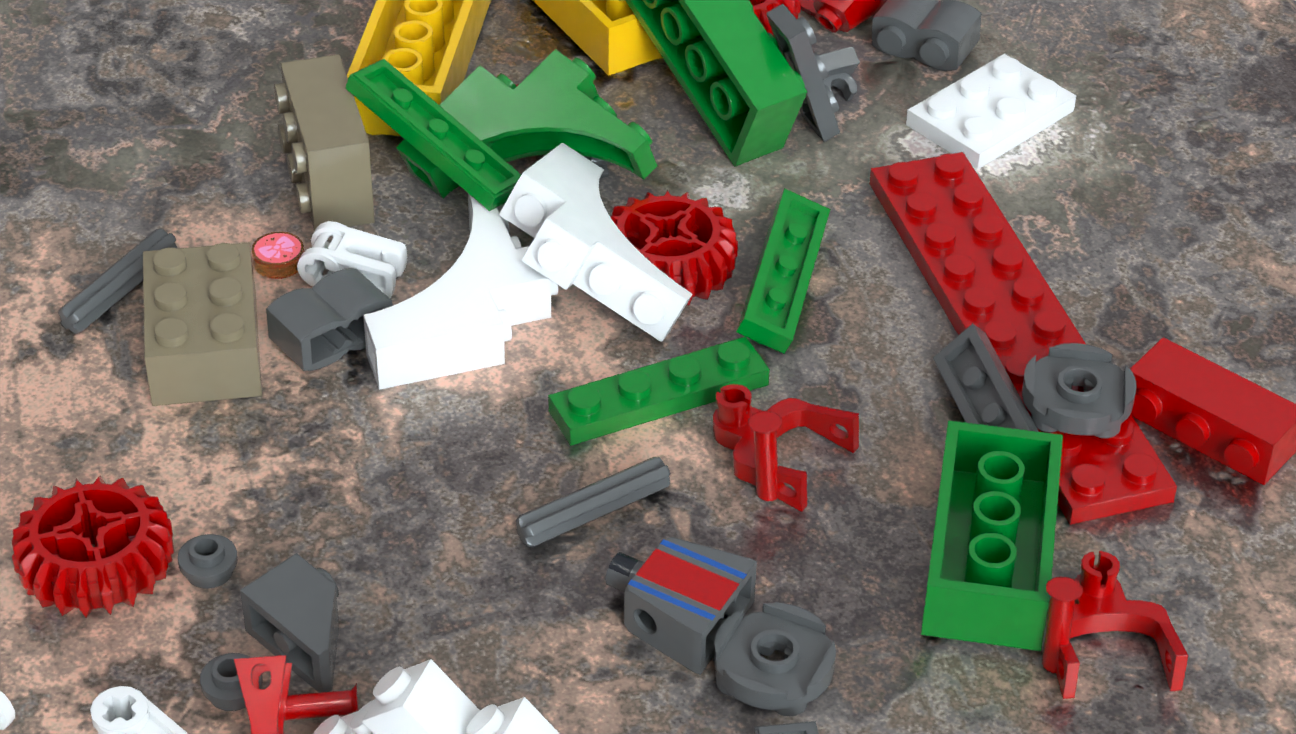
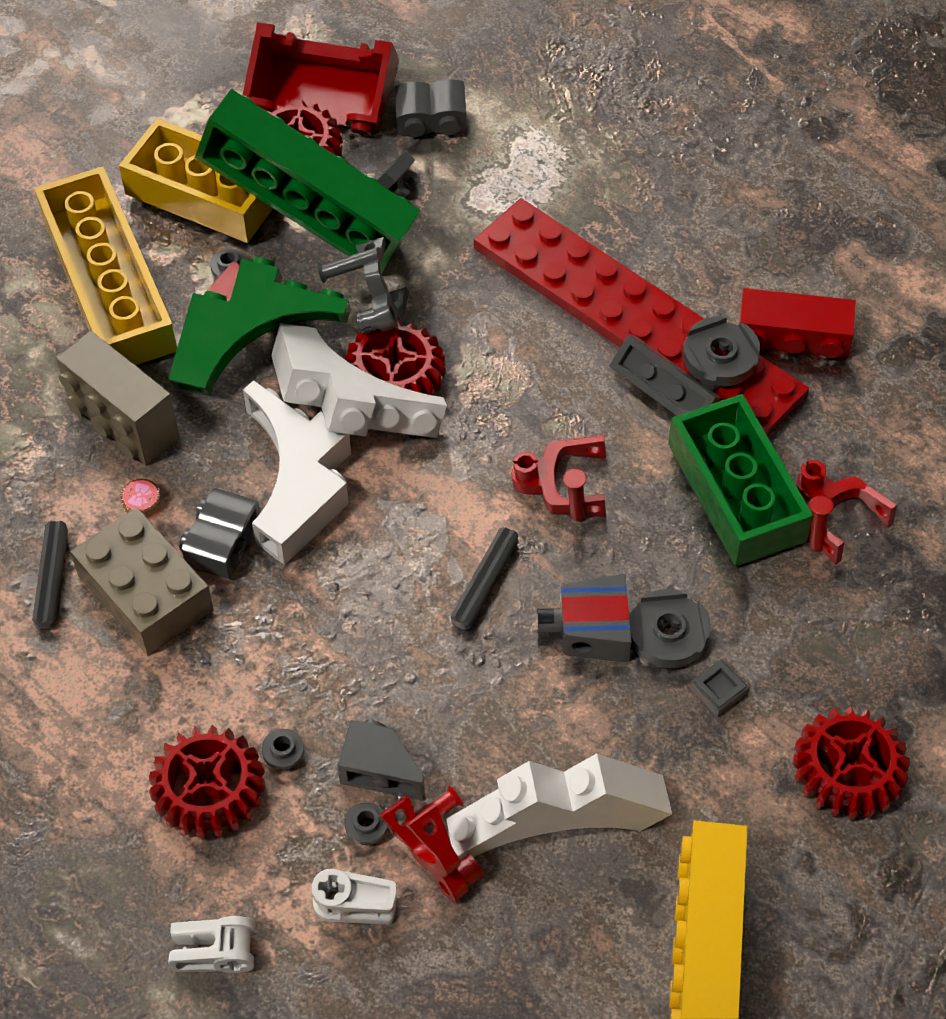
camera: 30 degrees left, 15 degrees up
white piece [297,221,407,298] -> none
green tile [345,59,521,211] -> none
green plate [548,336,770,446] -> none
green plate [736,188,830,354] -> none
dark grey plate [766,4,840,142] -> none
white plate [906,54,1076,169] -> none
none -> dark grey piece [317,237,409,335]

